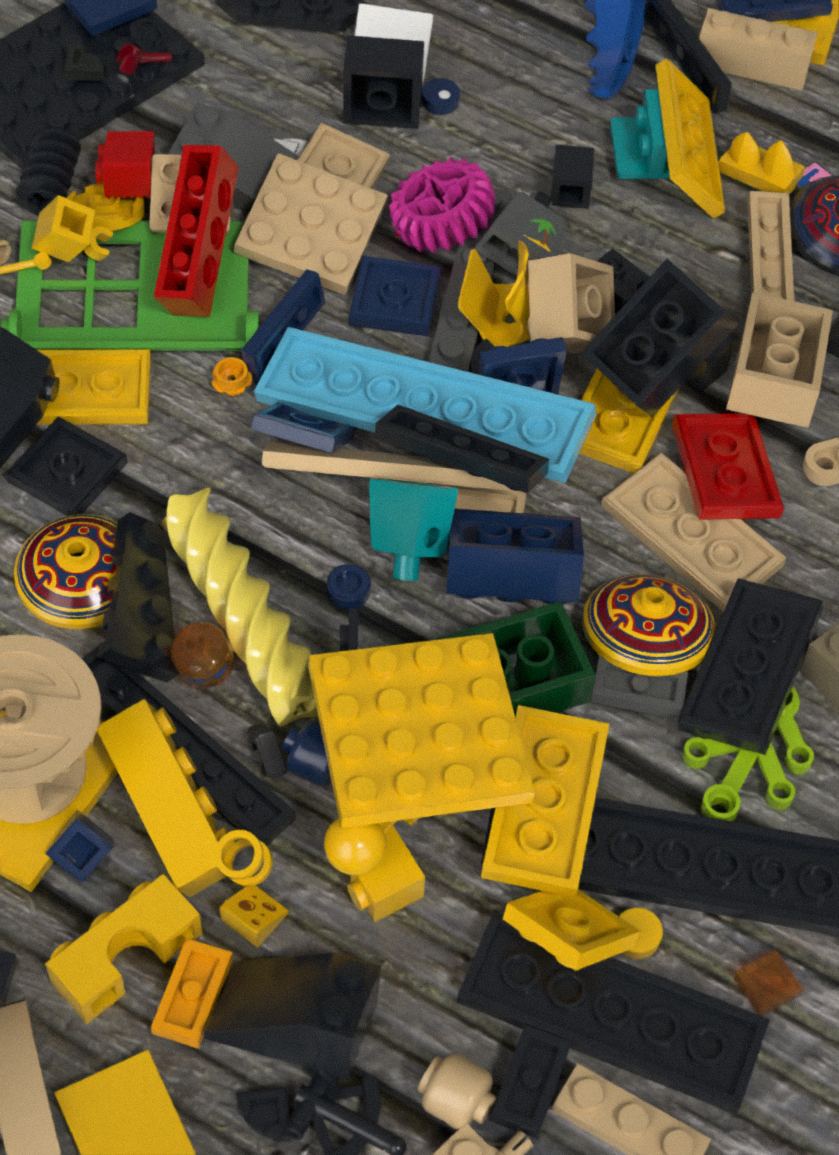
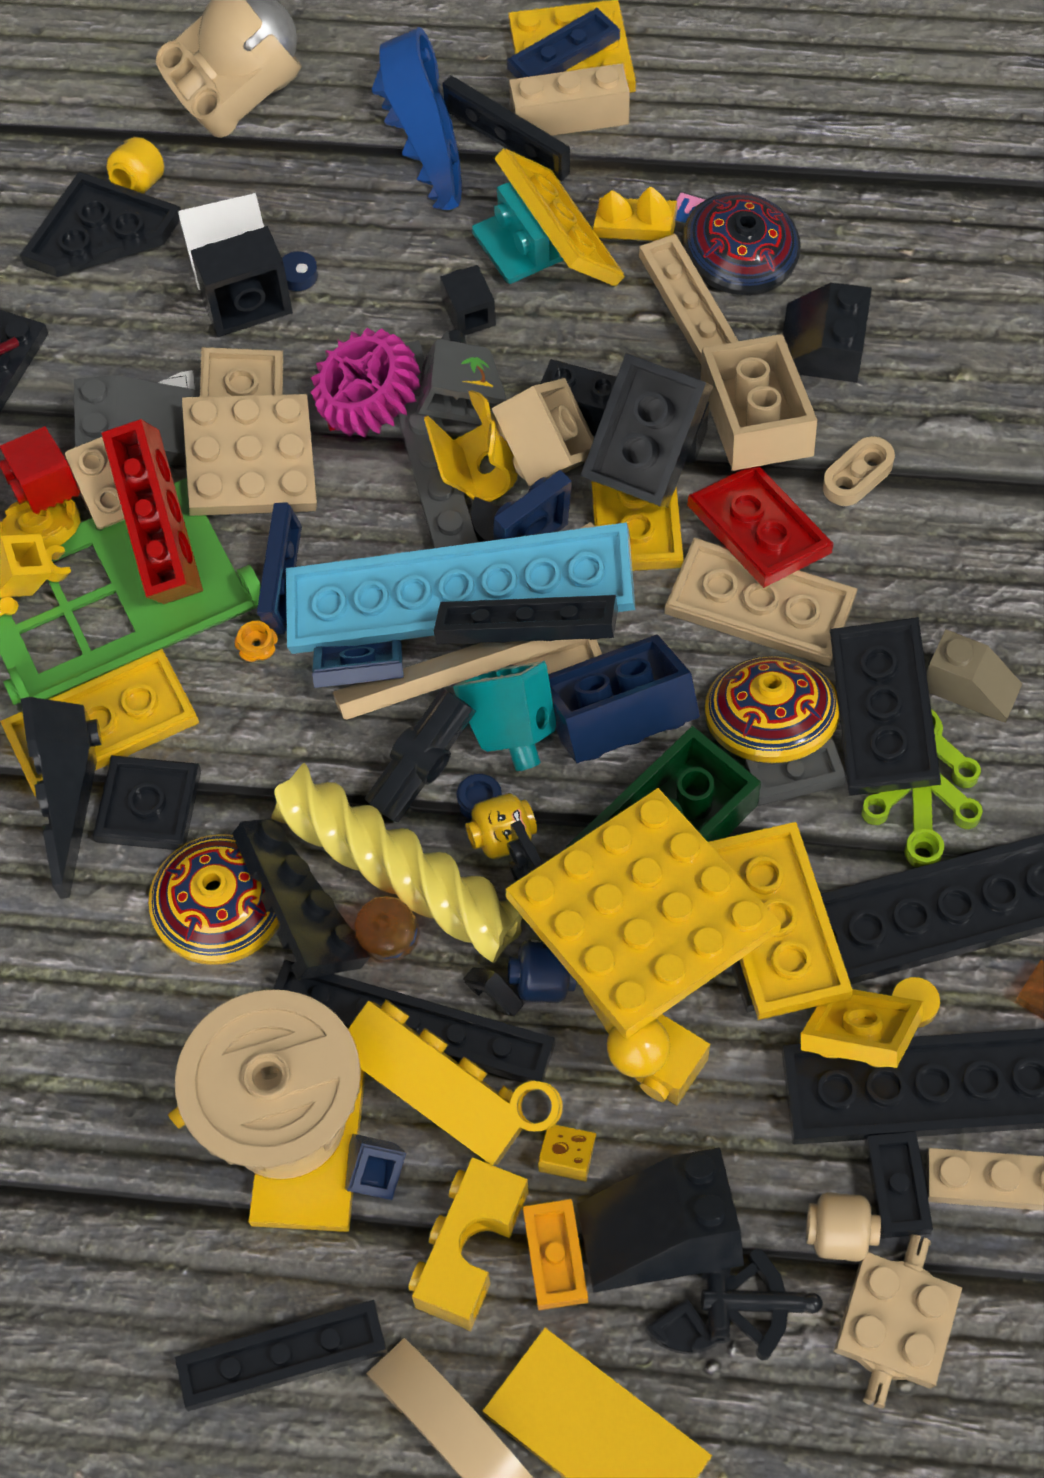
camera: 20 degrees left, 5 degrees up
dark blue tile [349,255,441,337] -> none
none -> black piece [365,688,476,823]
none -> yellow head [465,793,537,859]

